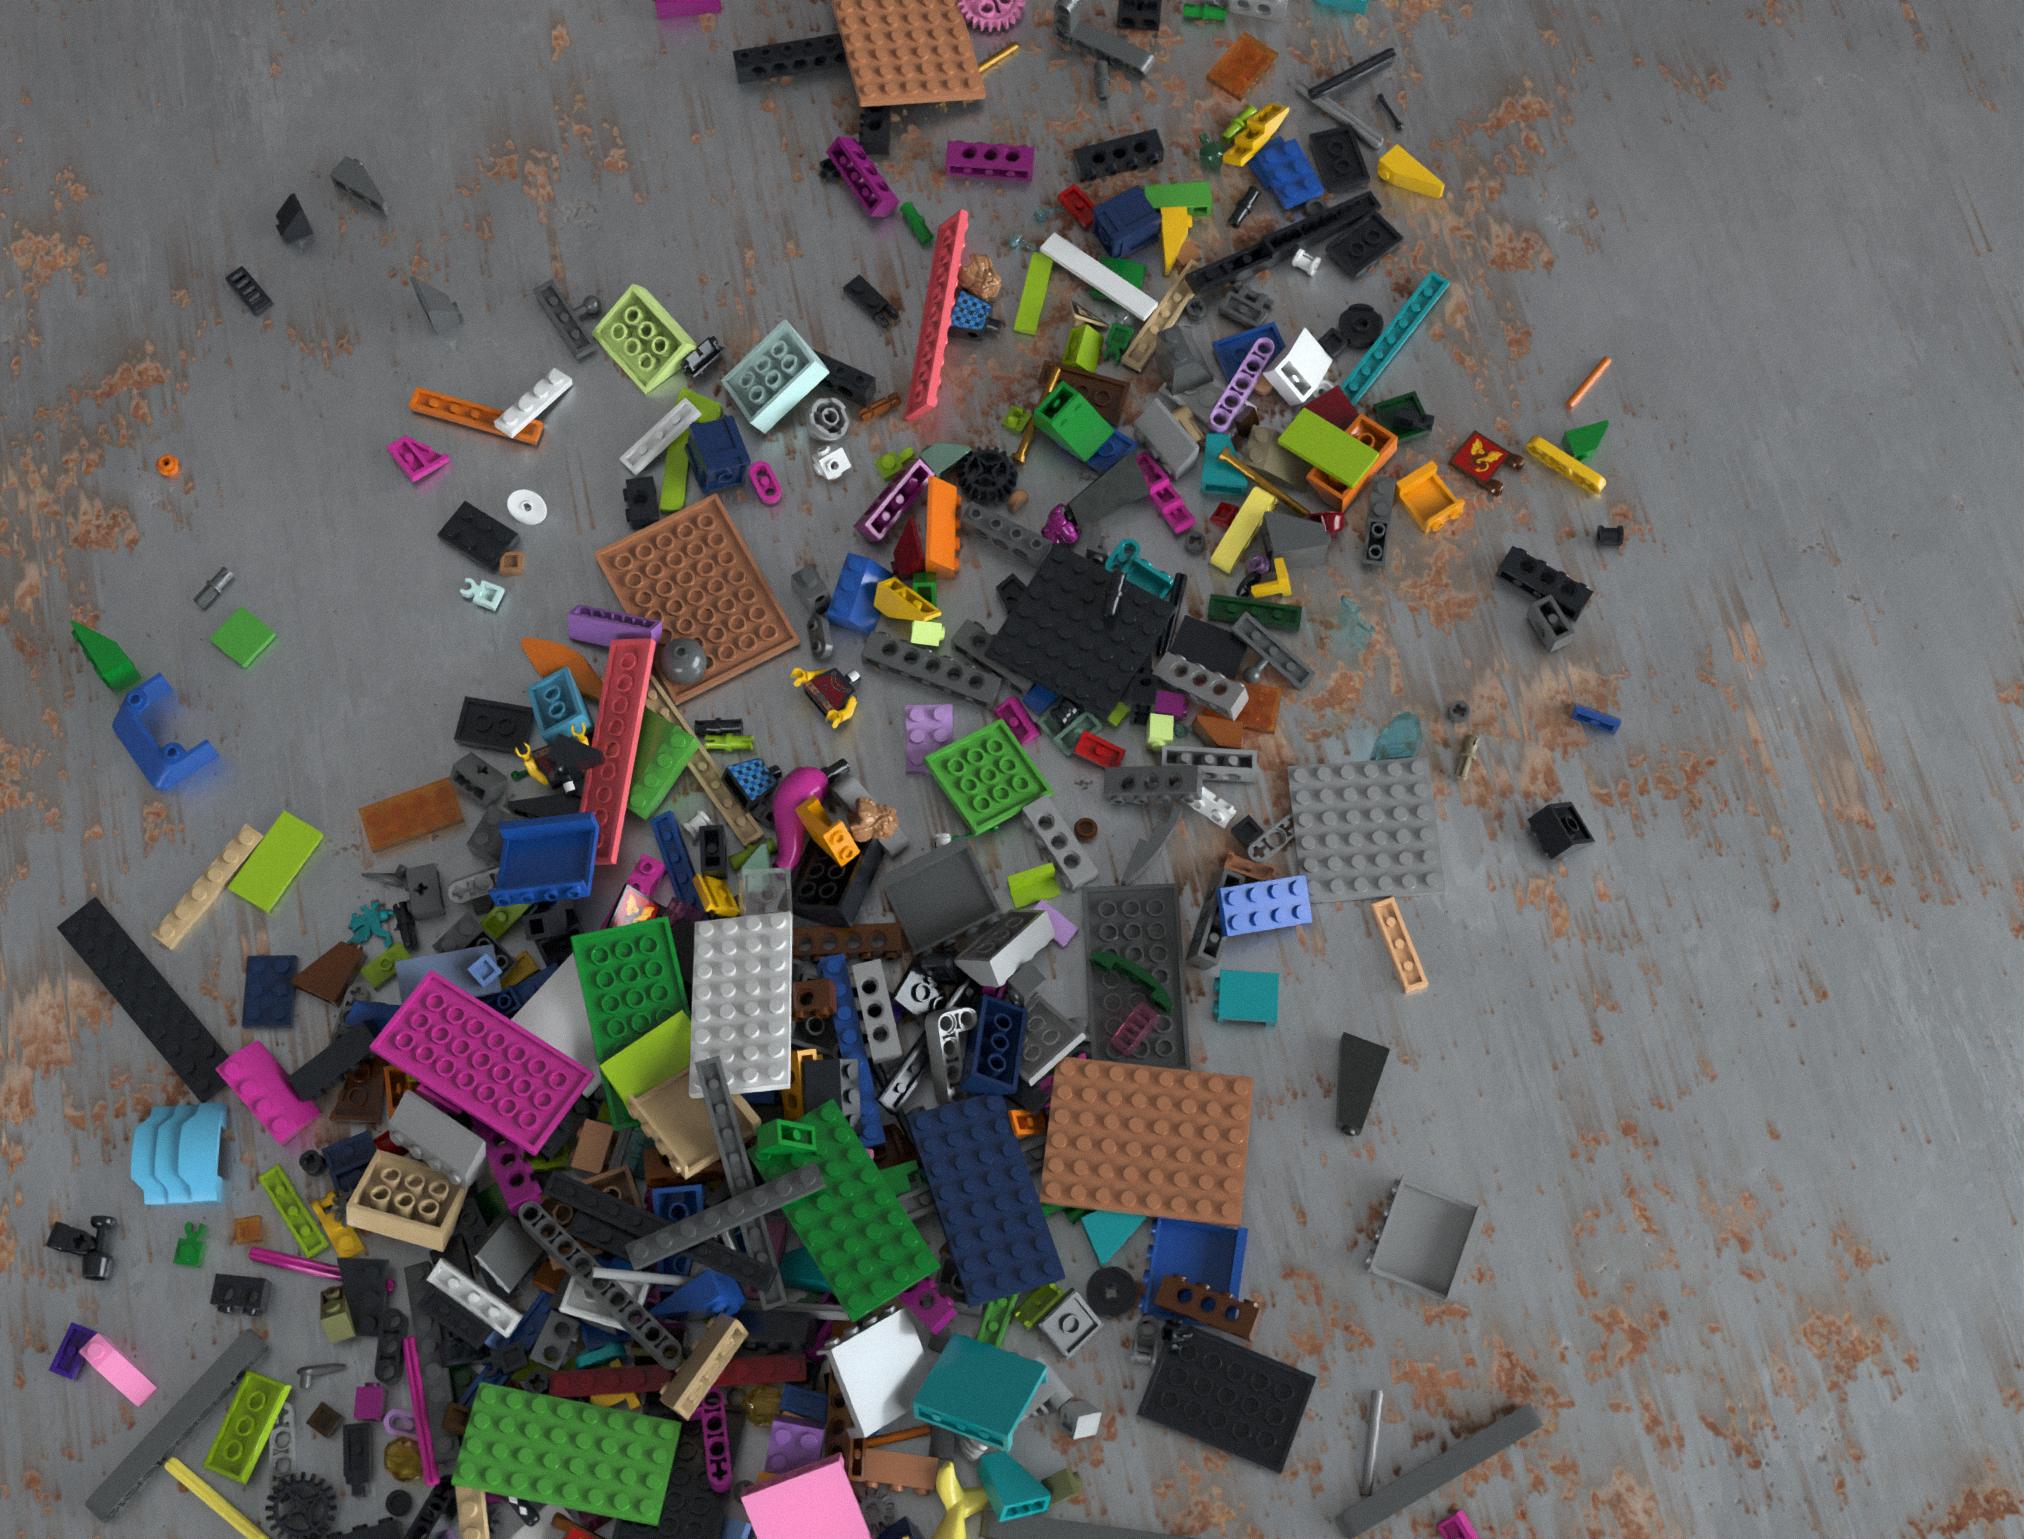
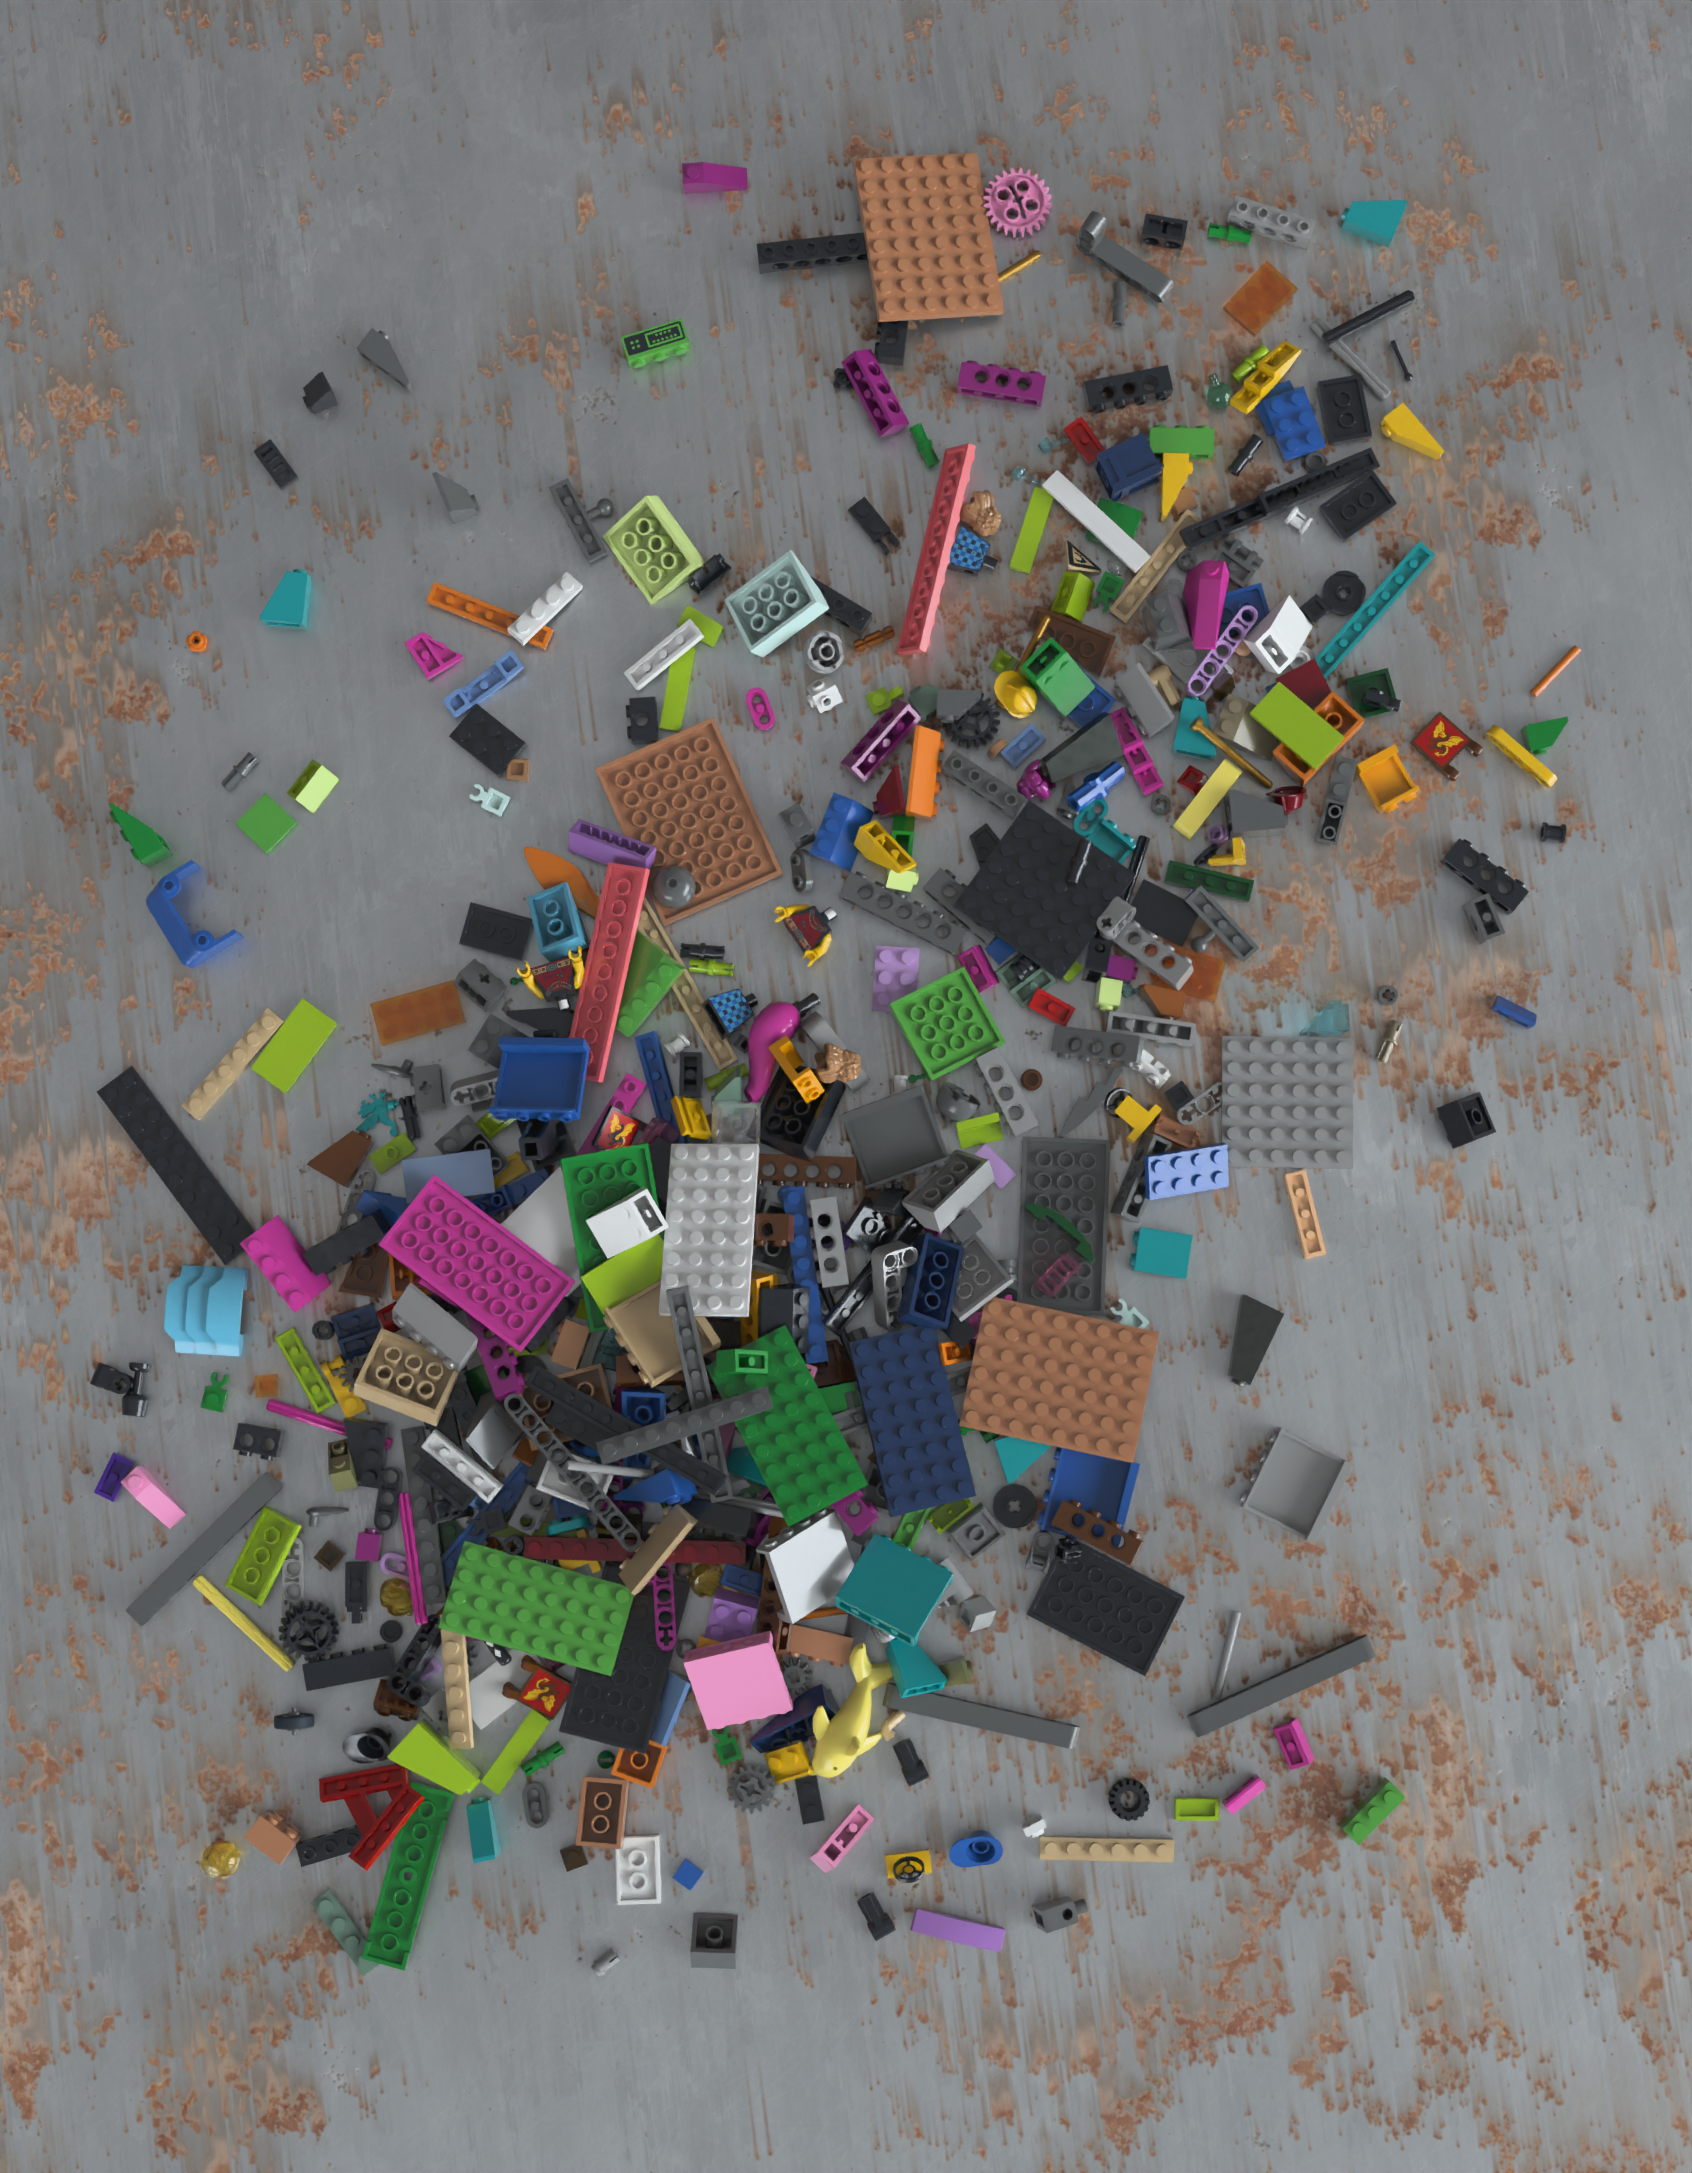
camera: 10 degrees right, 15 degrees up
dark blue plate [242,955,298,1029] -> none
dark brown plate [440,1401,472,1436] -> none
medium blue plate [467,954,503,989] -> none
white piece [507,489,547,525] -> none
black slope [546,733,605,775] -> none
dark blue container [684,415,751,494] -> none
clear light blue slope [1335,595,1375,653] -> none
none -> teal slope [260,569,312,629]
none -> panel [287,759,339,813]
none -> medium blue slope [442,650,524,718]
none -> white slope [585,1187,669,1259]
none -> bright green brick [621,318,691,368]
none -> dark grey slope [936,689,981,723]
none -> dark grey cylinder [936,1082,981,1123]
none -> yellow piece [994,670,1037,718]
none -> medium blue plate [1000,723,1046,769]
none -> blue piece [1066,761,1126,812]
none -> light grey piece [1097,897,1136,940]
none -> yellow piece [1104,1087,1162,1144]
none -> light aqua plate [1110,1299,1149,1328]
none -> dark pink wedge [1184,560,1230,650]

